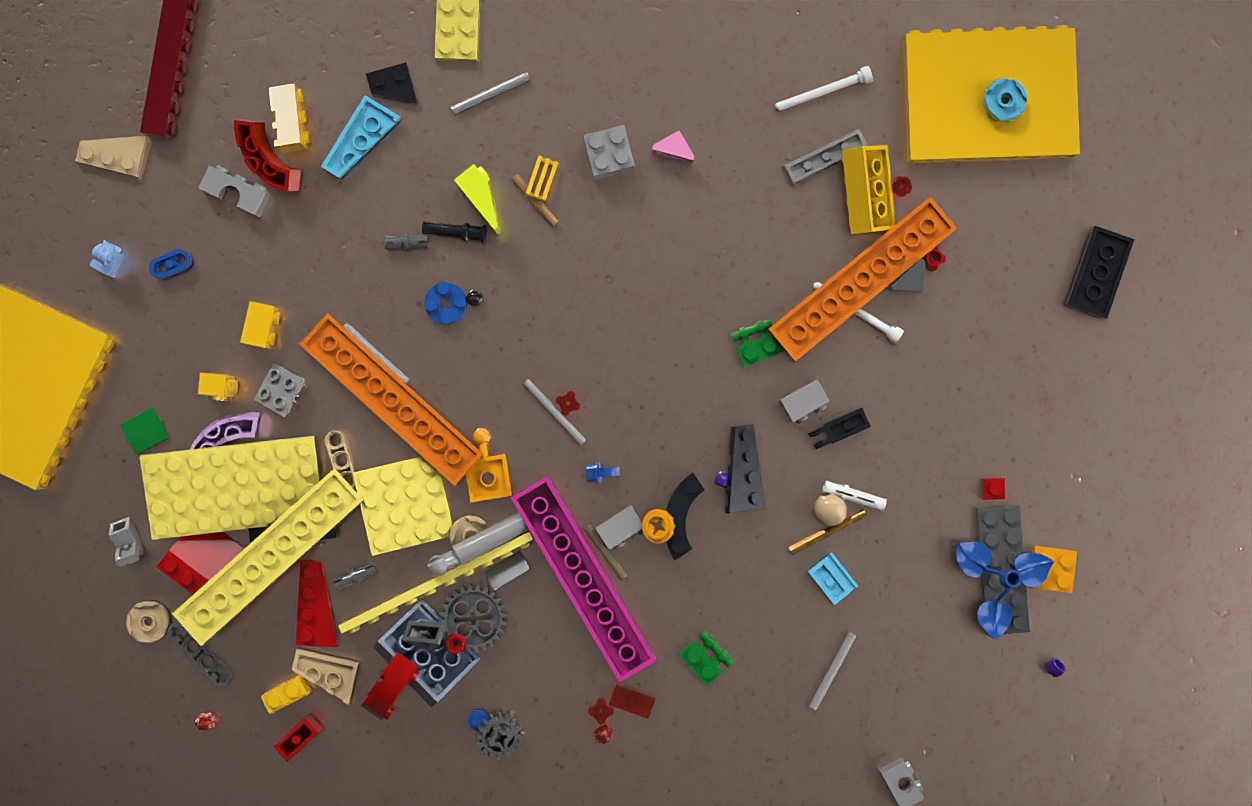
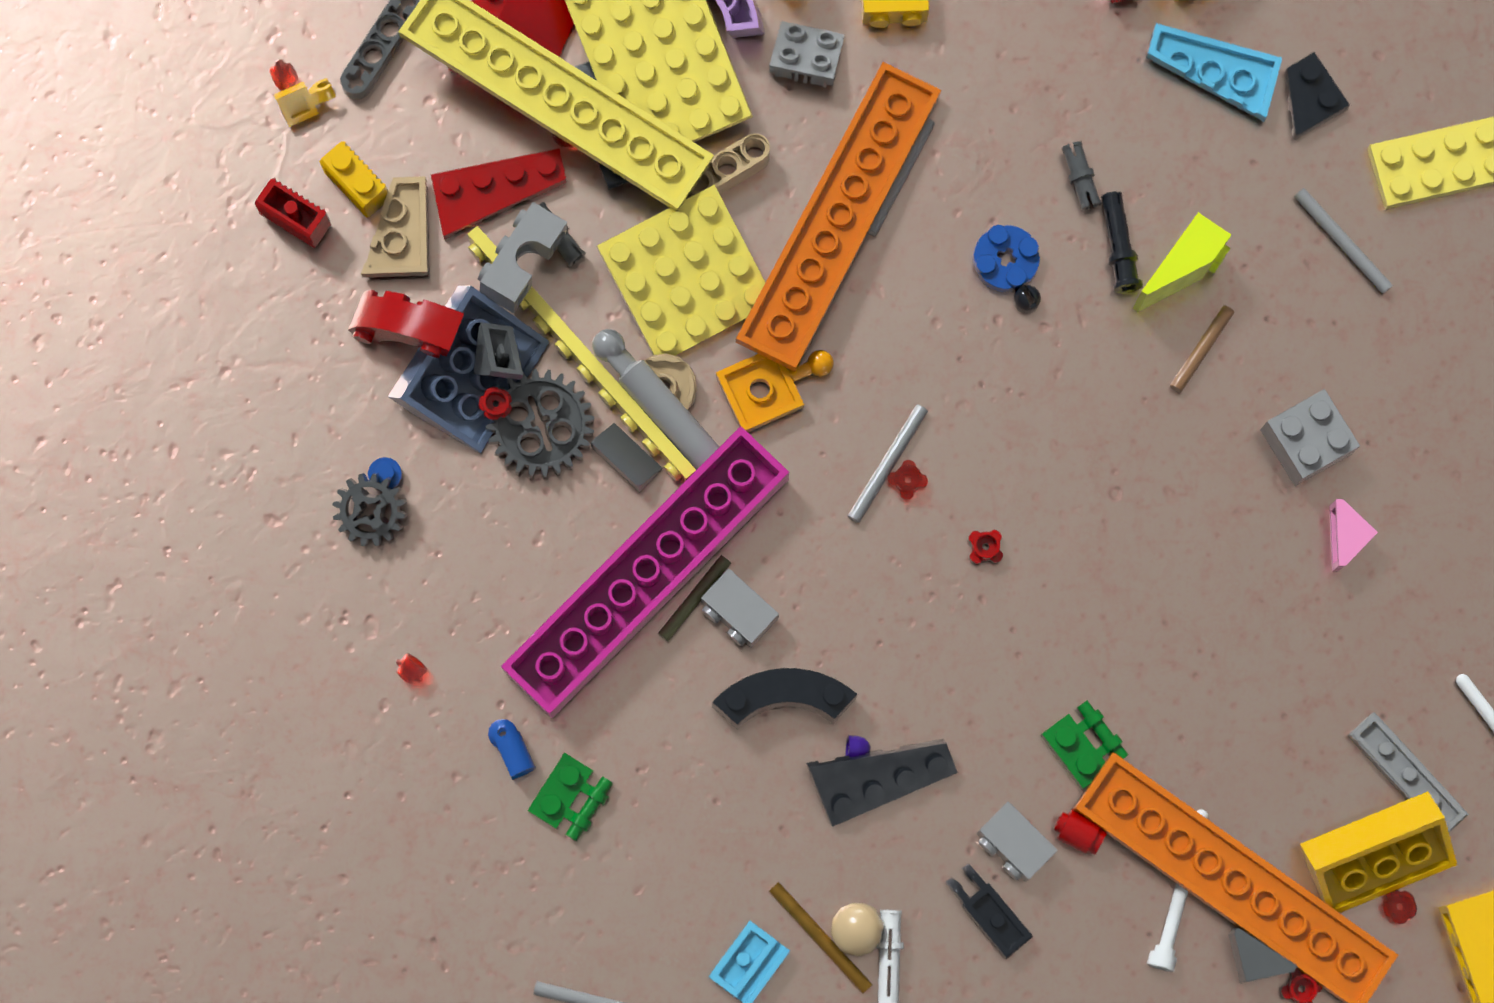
camera: 75 degrees right, 10 degrees down
yellow tile [525,155,558,202] -> none
blue piece [586,462,620,484] -> none
clear red plate [588,699,614,724] -> none
clear red plate [609,684,656,719] -> none
light orange gear [642,509,675,543] -> none
none -> yellow plate [274,78,336,127]
none -> light grey arch [478,202,567,313]
none -> blue piece [488,719,536,780]
none -> red plate [968,530,1003,564]
none -> red brick [1053,809,1107,855]

